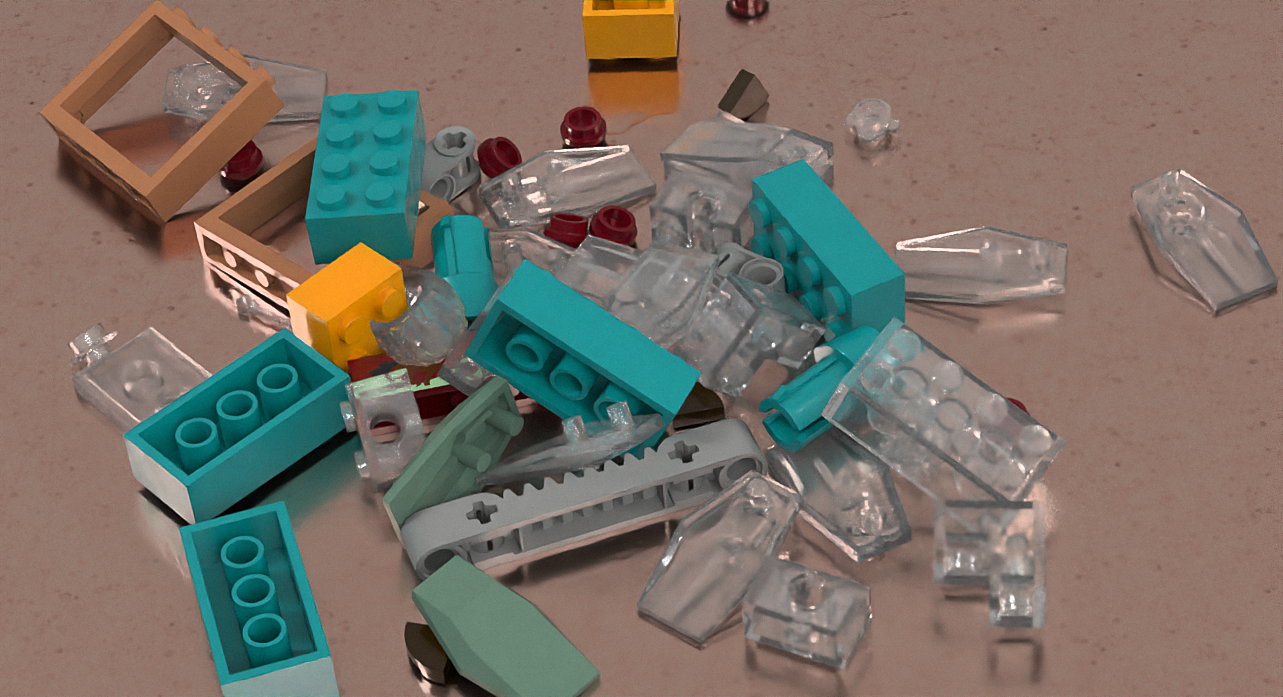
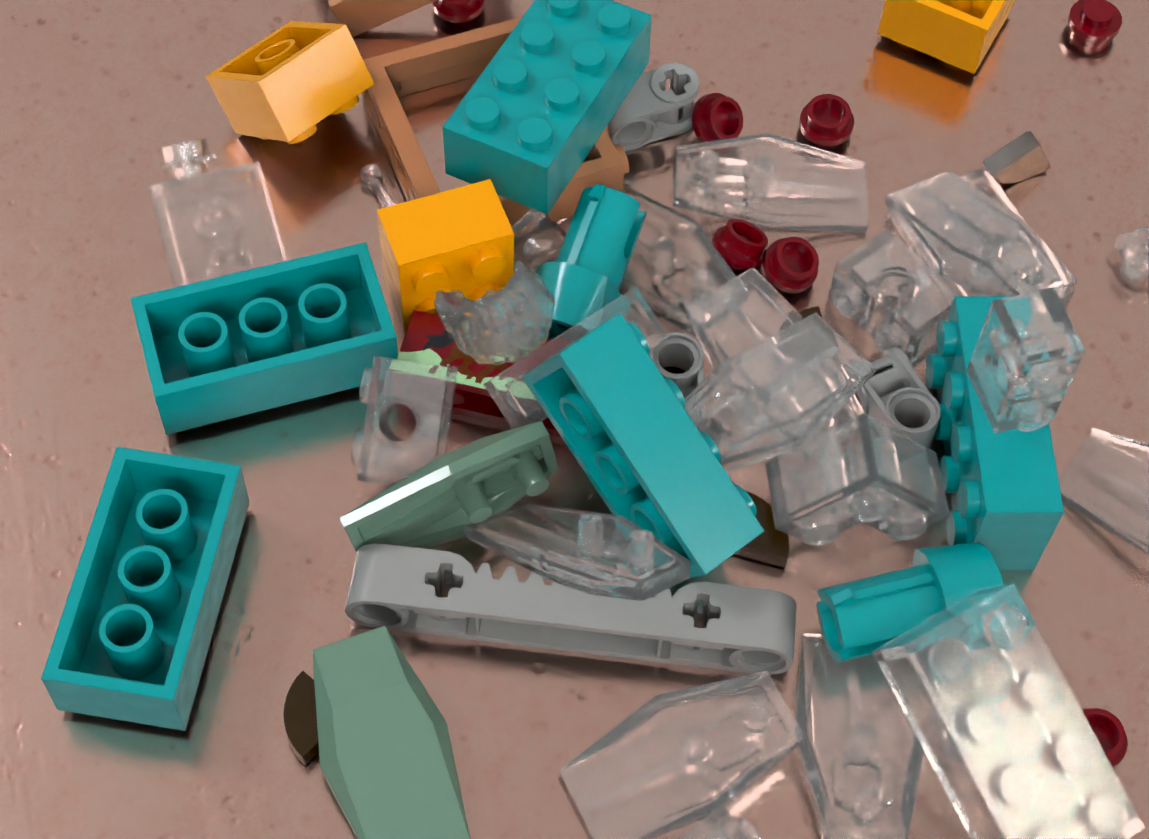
camera: 20 degrees right, 15 degrees up
none -> light orange brick [206,21,375,144]
none -> clear brick [966,287,1085,434]

